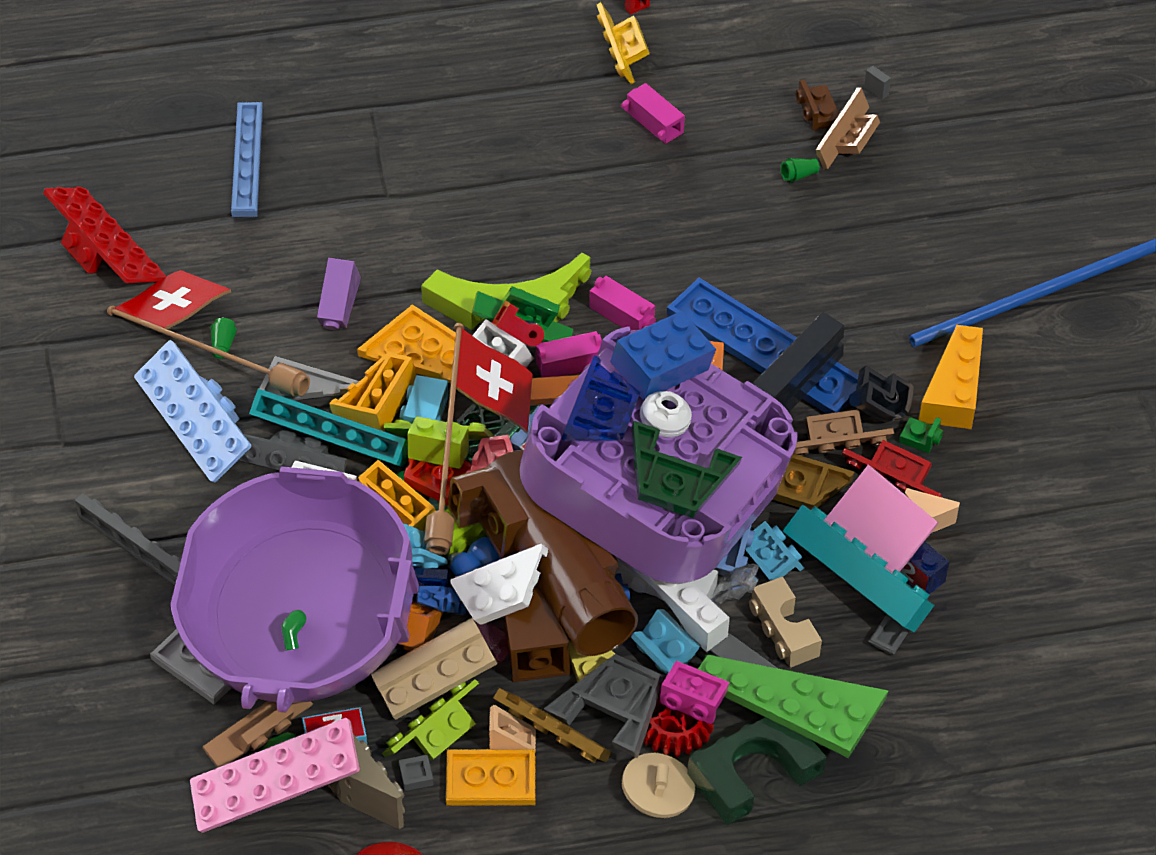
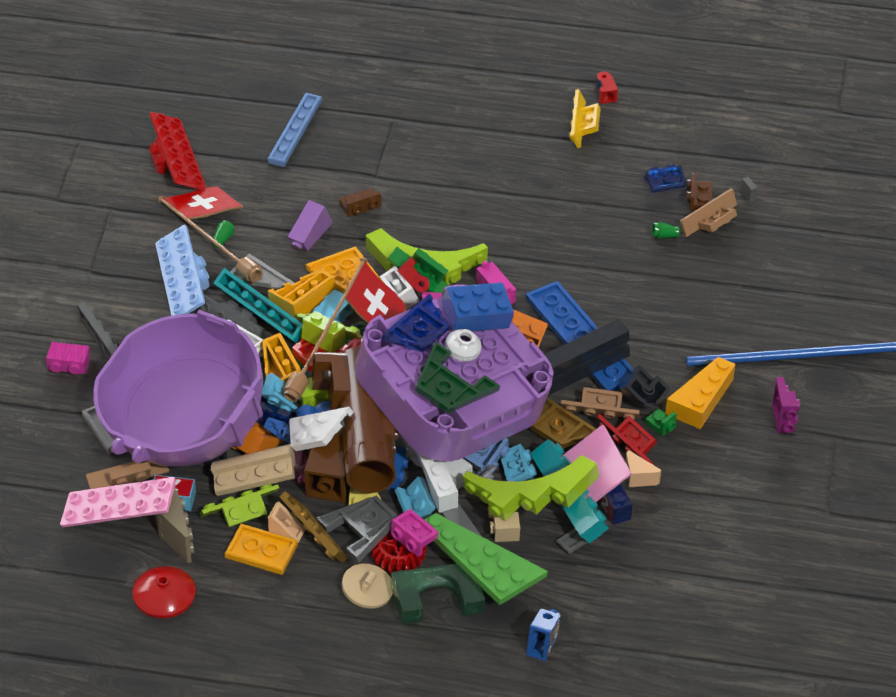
camera: 20 degrees right, 5 degrees down
green arm [281,610,307,651] -> none
dark grey tile [399,755,434,791] -> none
dark pink brick [621,83,685,144] -> none
none -> dark pink brick [46,342,91,375]
none -> reddish brown bracket [339,188,381,217]
none -> lime arch [462,455,599,521]
none -> blue torso [526,609,560,661]
none -> clear blue bracket [644,164,687,193]
none -> magenta plate [772,377,800,433]

